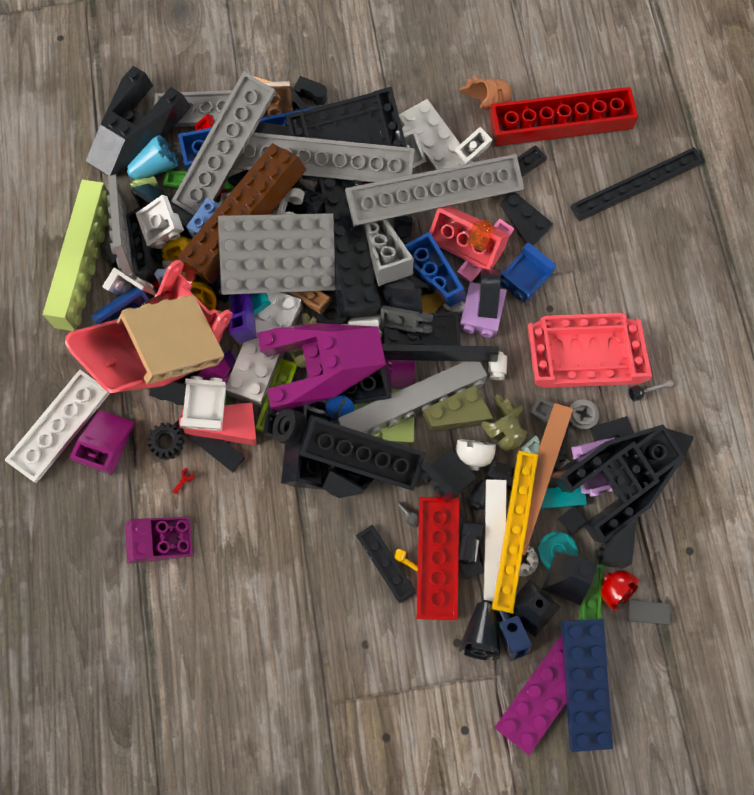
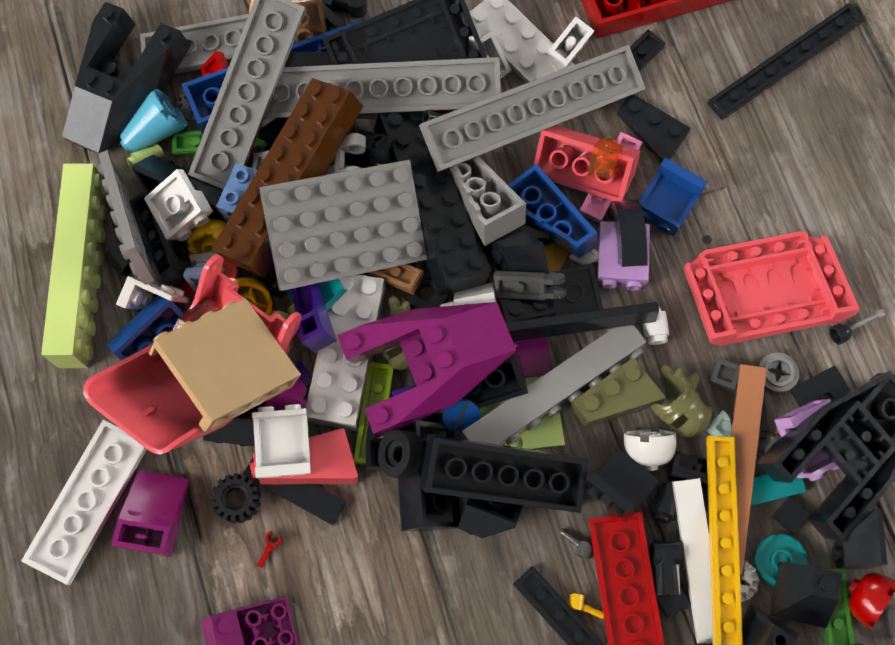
camera: 10 degrees left, 0 degrees up
black bracket [394,216,413,245] -> none

